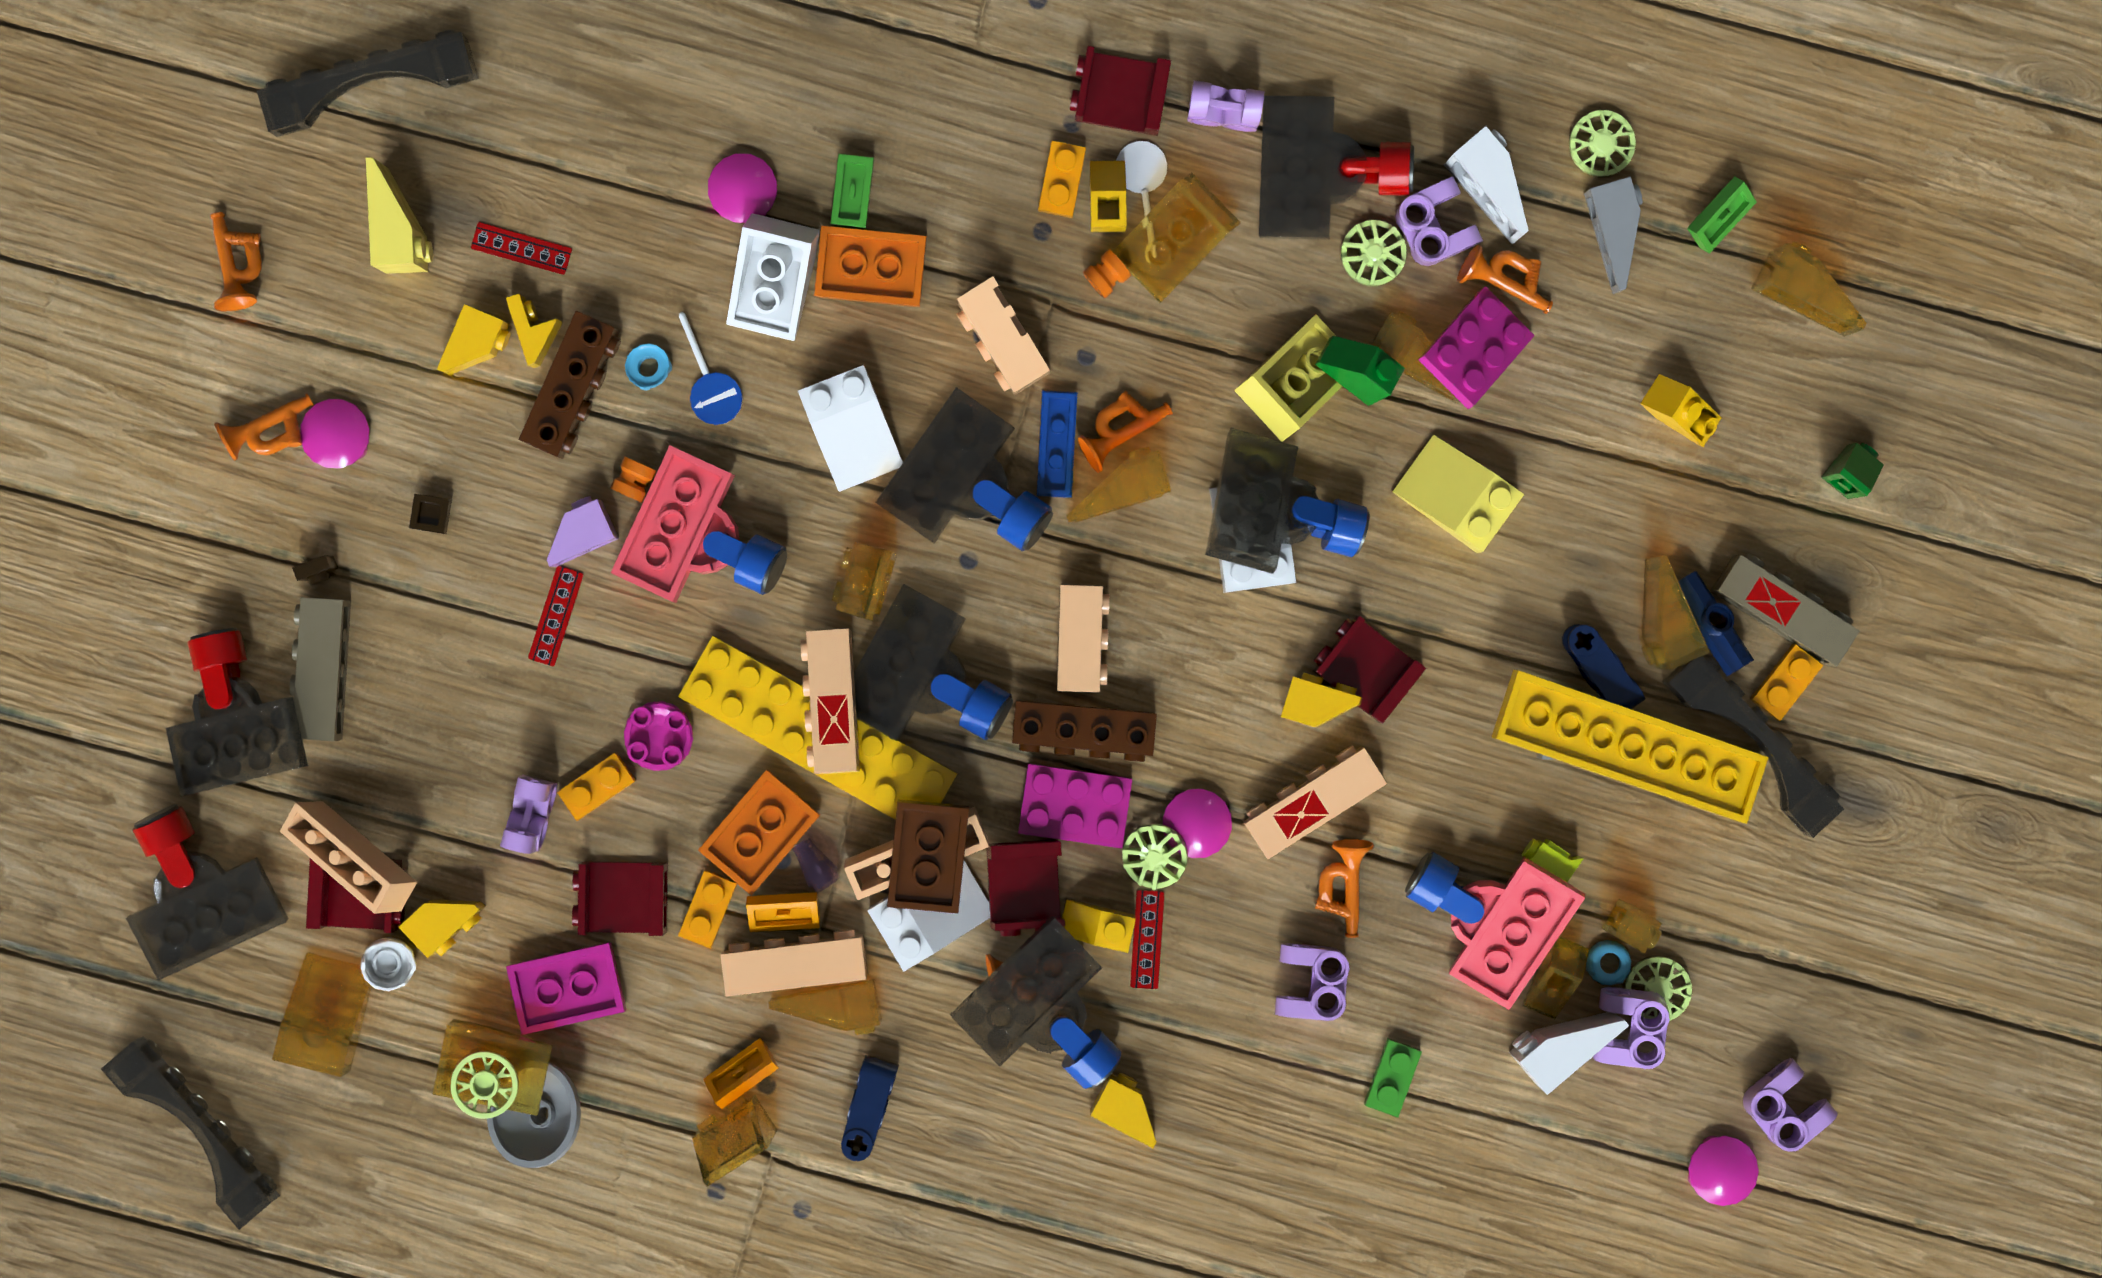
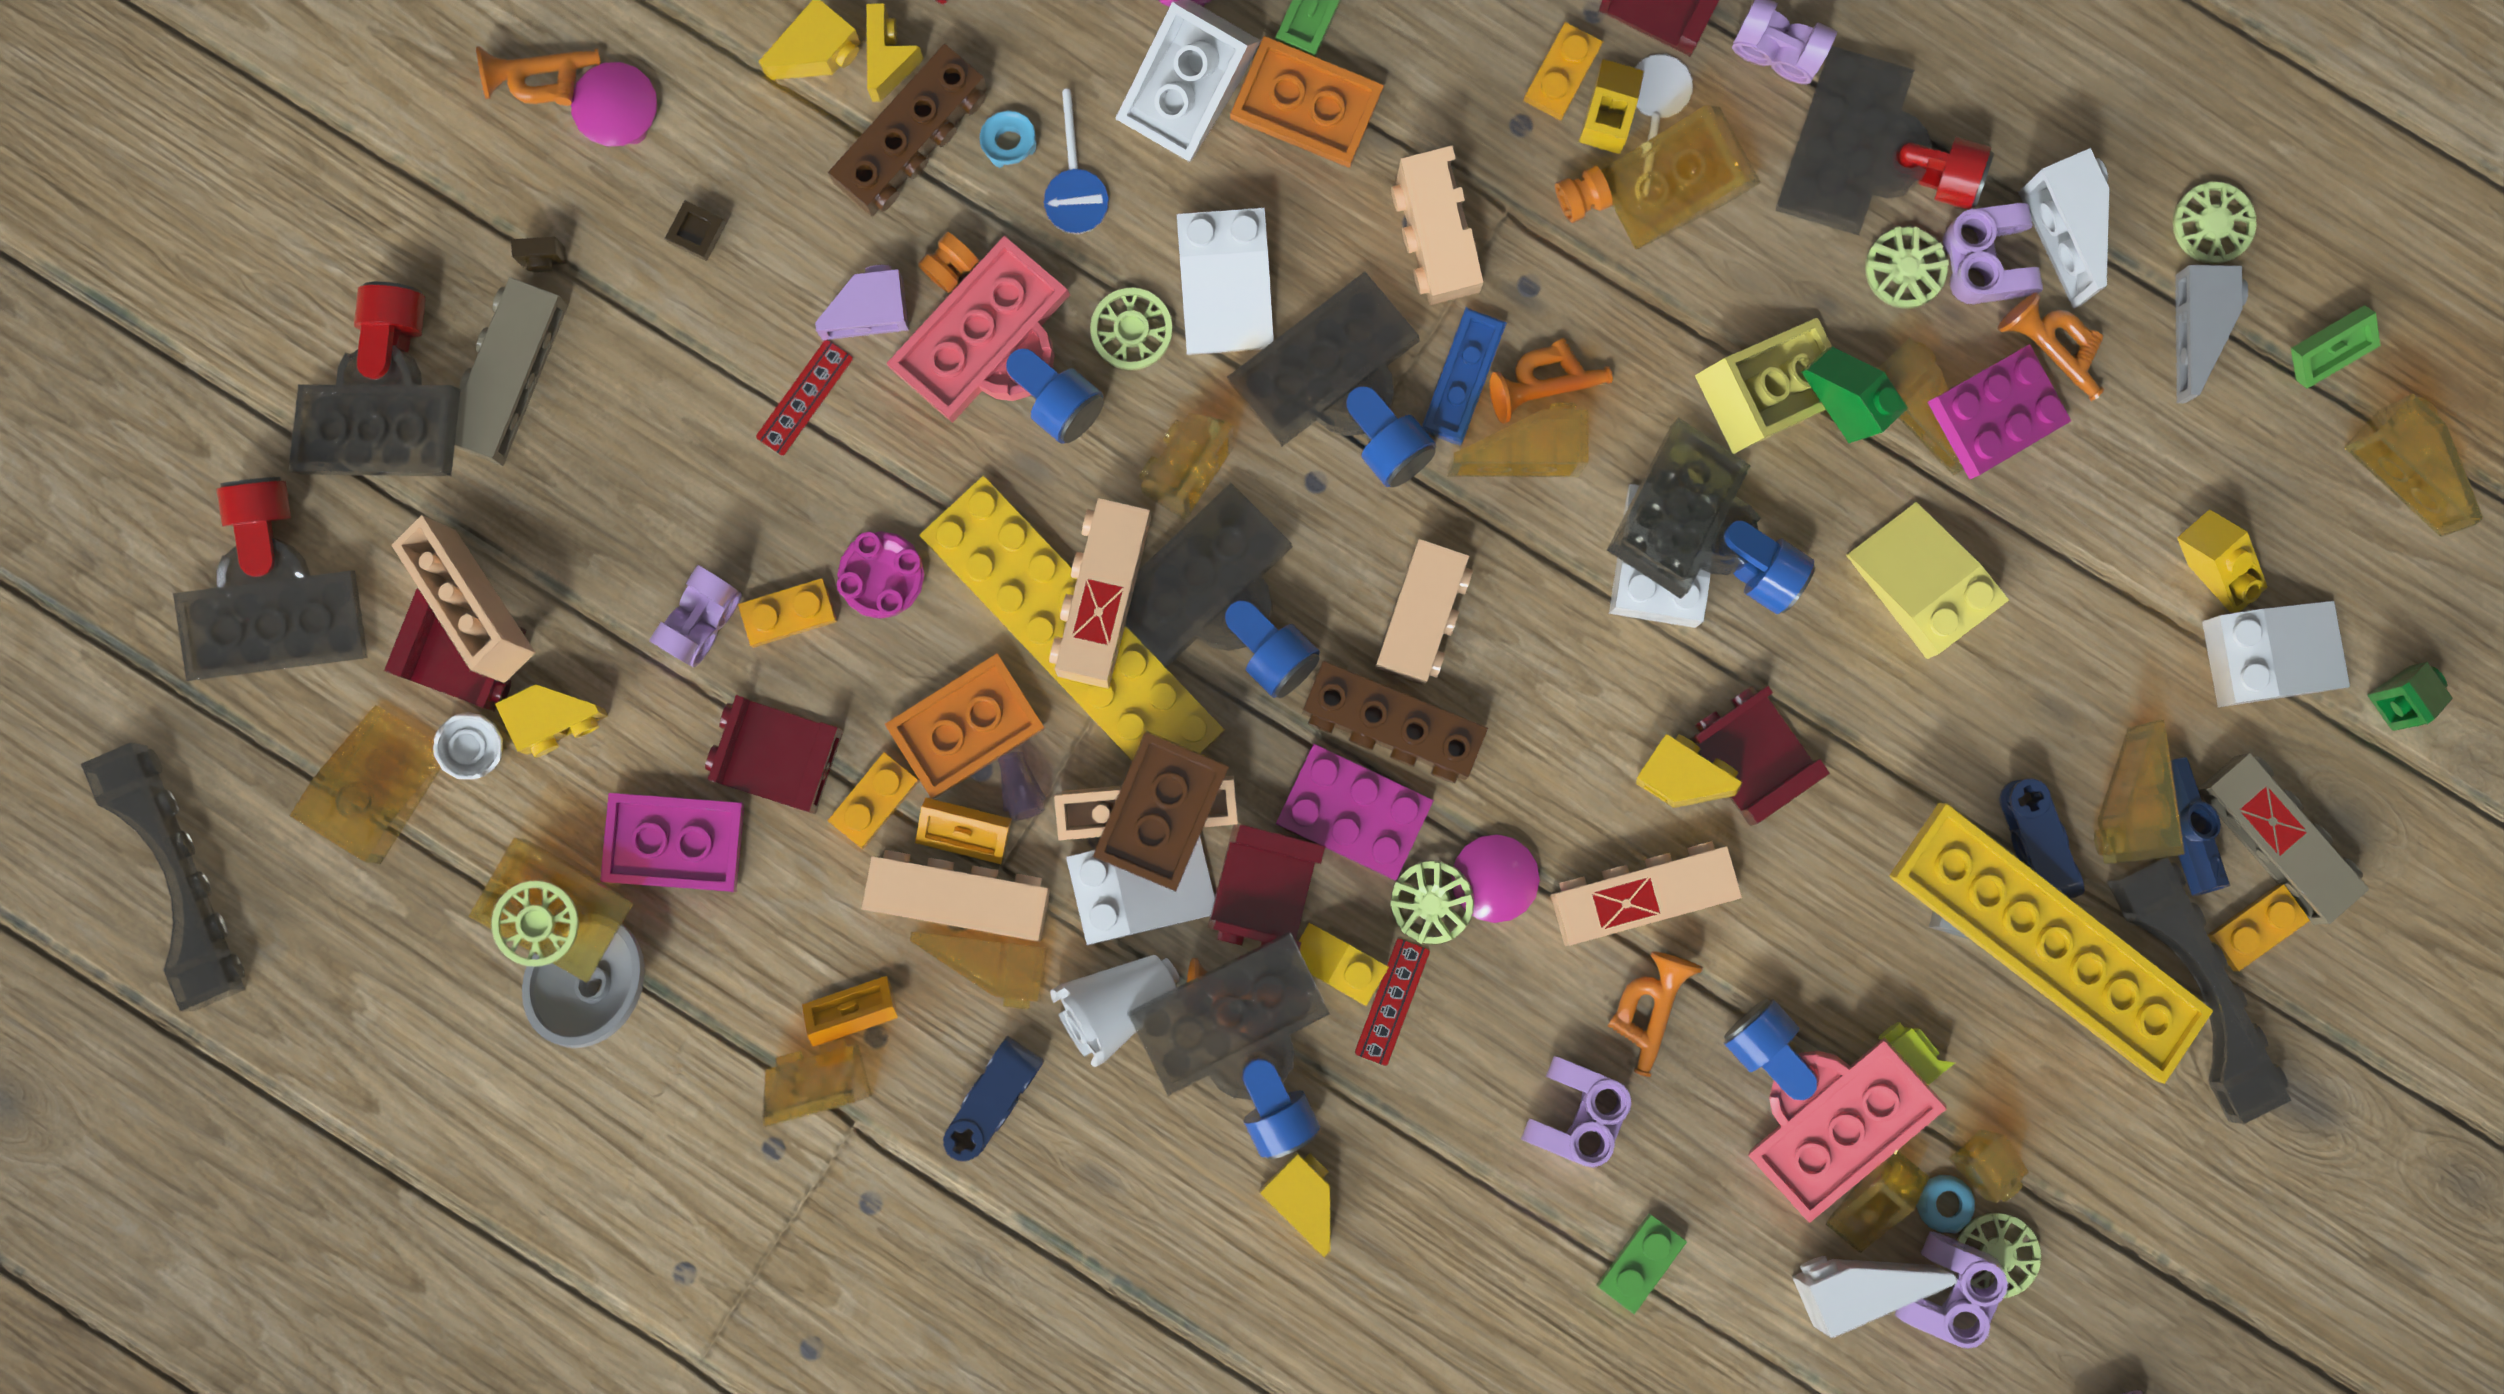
camera: 15 degrees right, 5 degrees down
none -> white cone [1050,955,1180,1067]
none -> yellowish green wheel [1090,288,1172,370]
none -> white slope [2202,601,2350,708]

